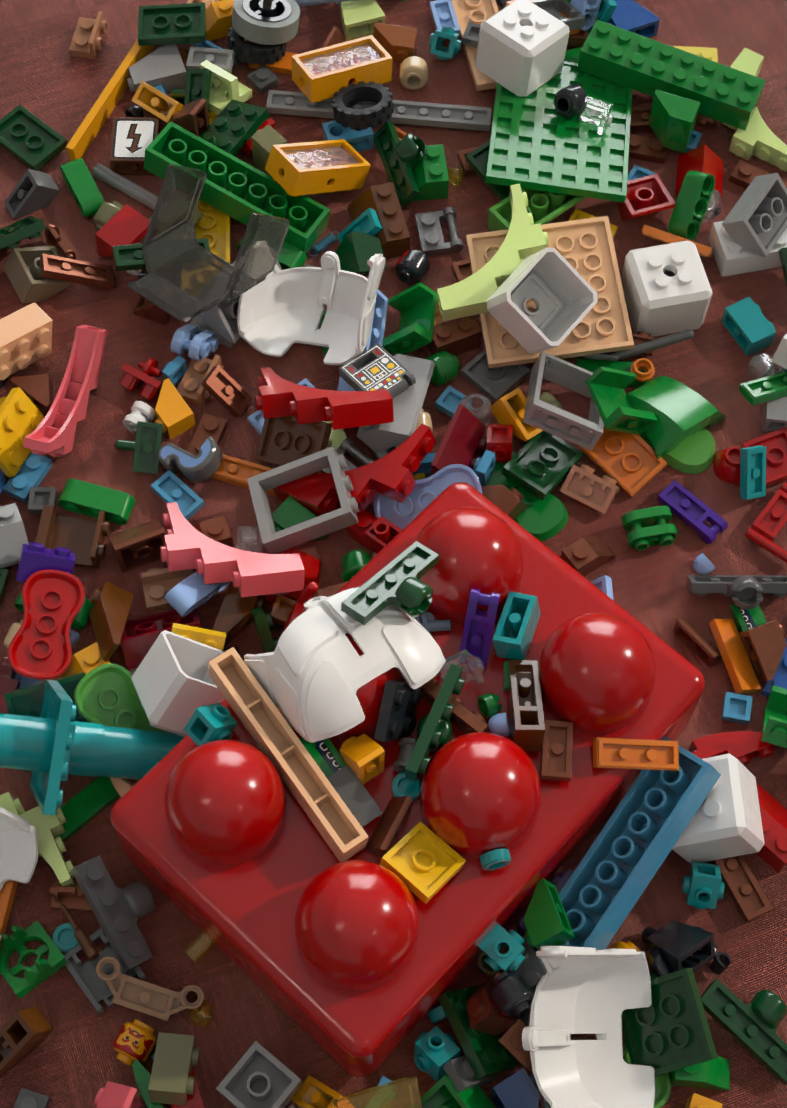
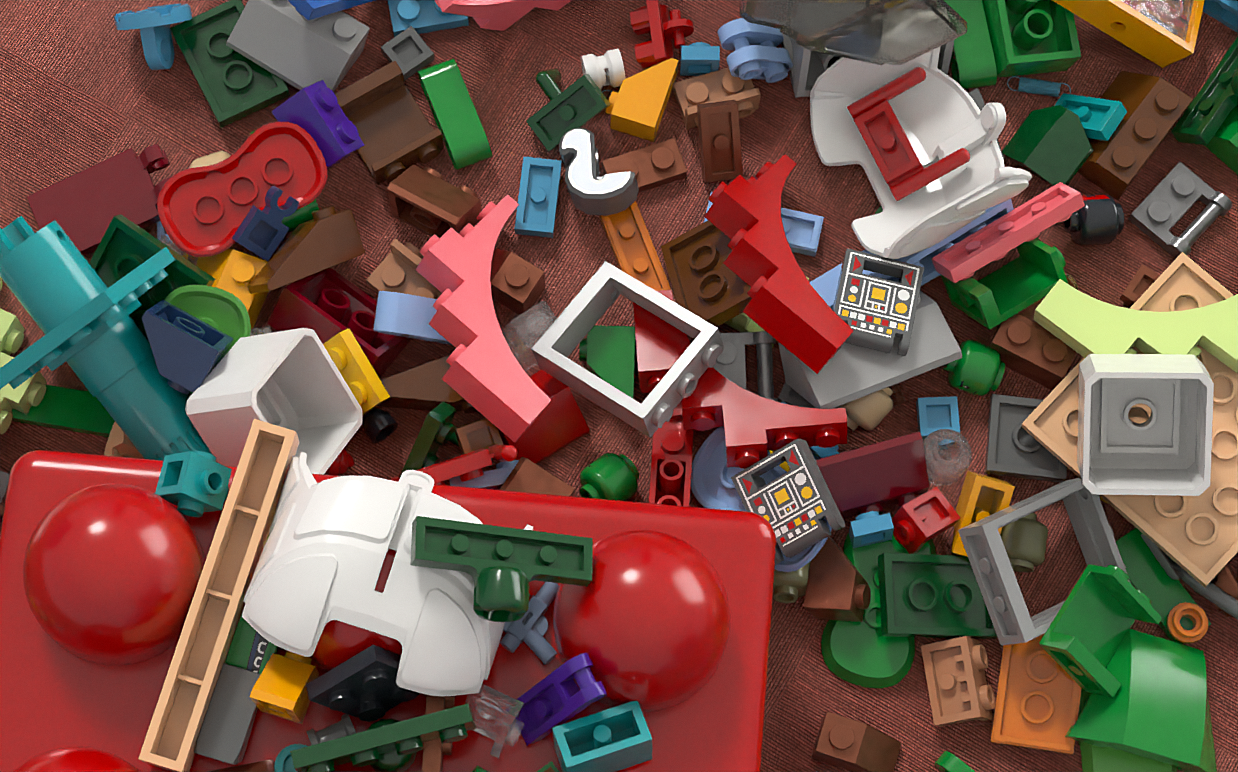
camera: 50 degrees right, 10 degrees up
none -> dark blue slope [142,300,234,394]
none -> dark blue plate [232,186,299,261]
none -> dark grey container [731,439,845,565]
none -> red plate [847,67,970,201]
none -> coral plate [931,182,1085,283]

